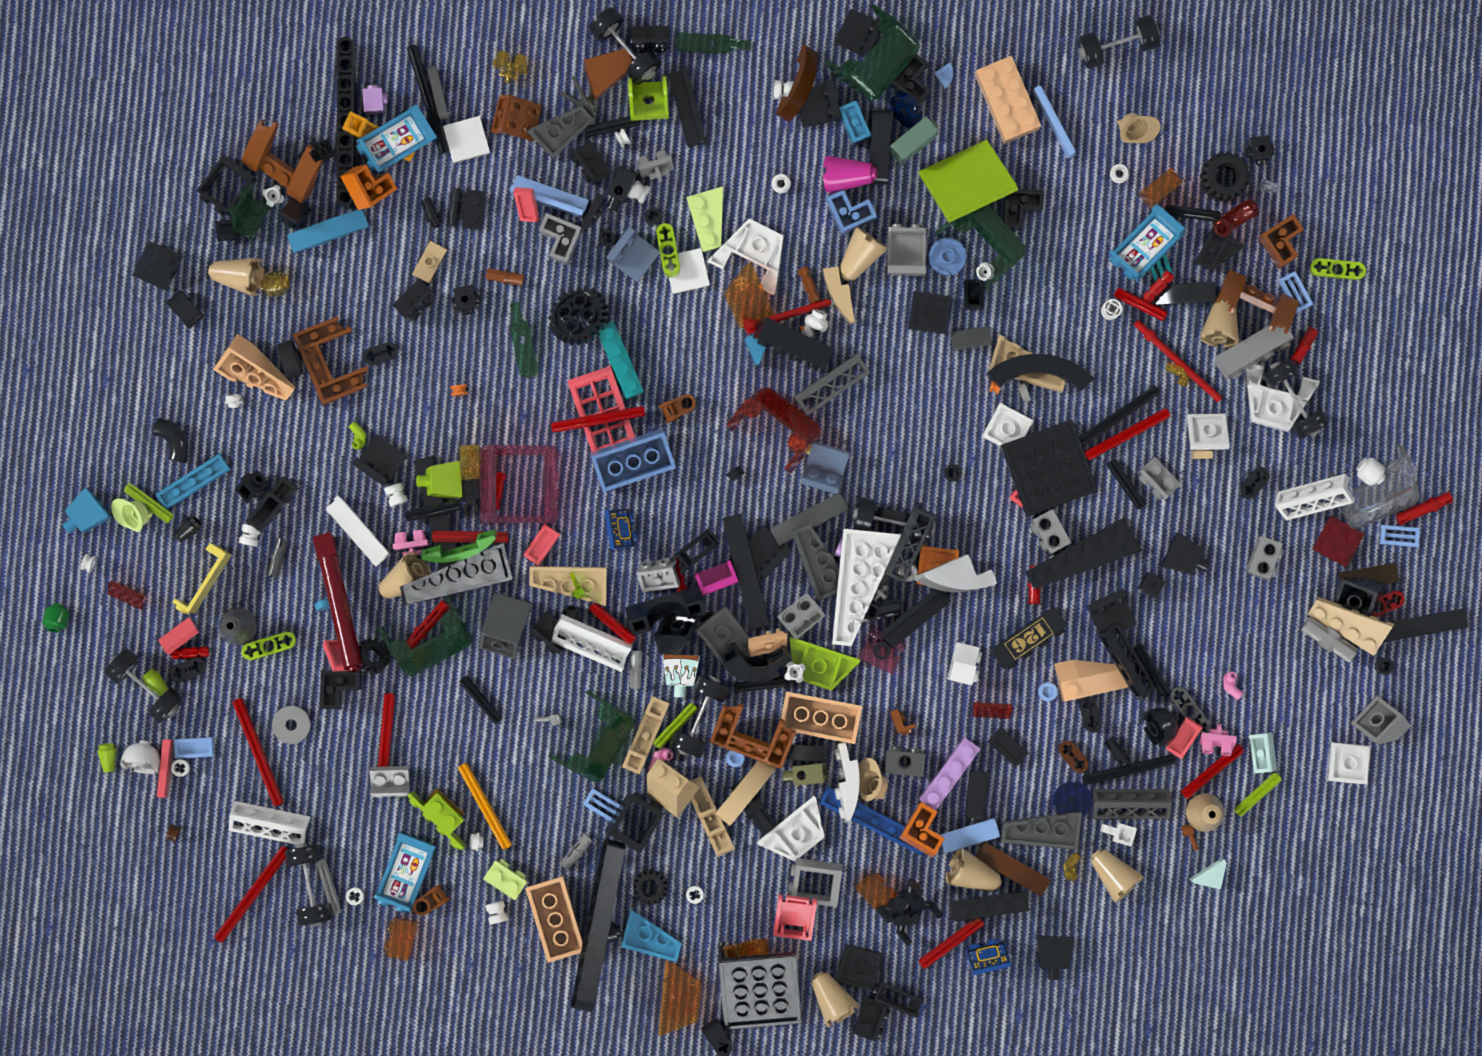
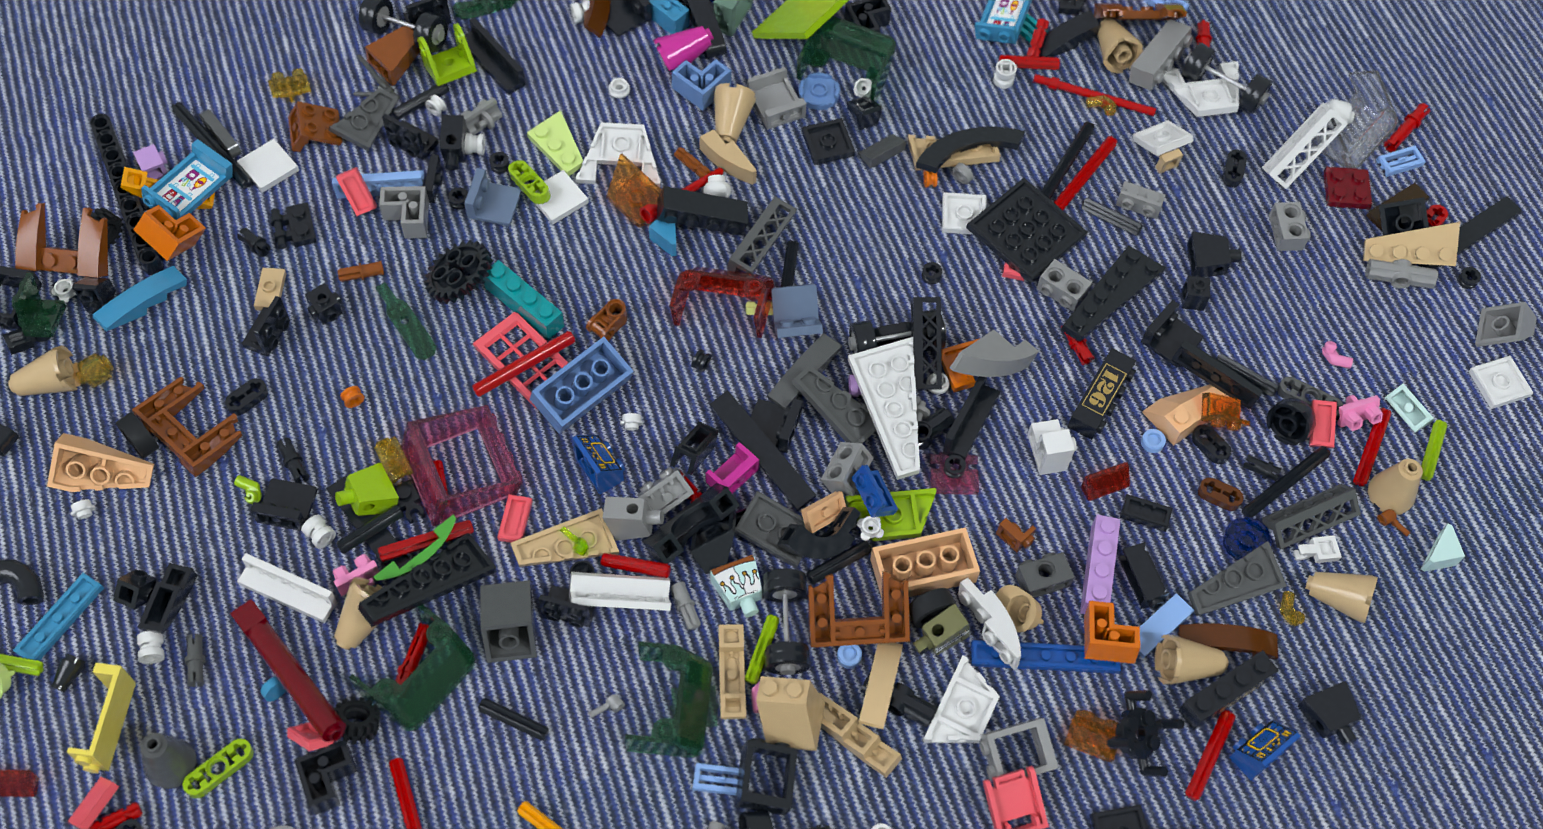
camera: 25 degrees left, 25 degrees down
none -> black pin [276,438,310,484]
none -> light grey torso [603,497,664,541]
none -> white plate [620,413,643,431]
none -> black axle [780,240,799,287]
none -> blue bracket [852,465,898,517]
none -> clear orange bracket [1201,392,1250,431]

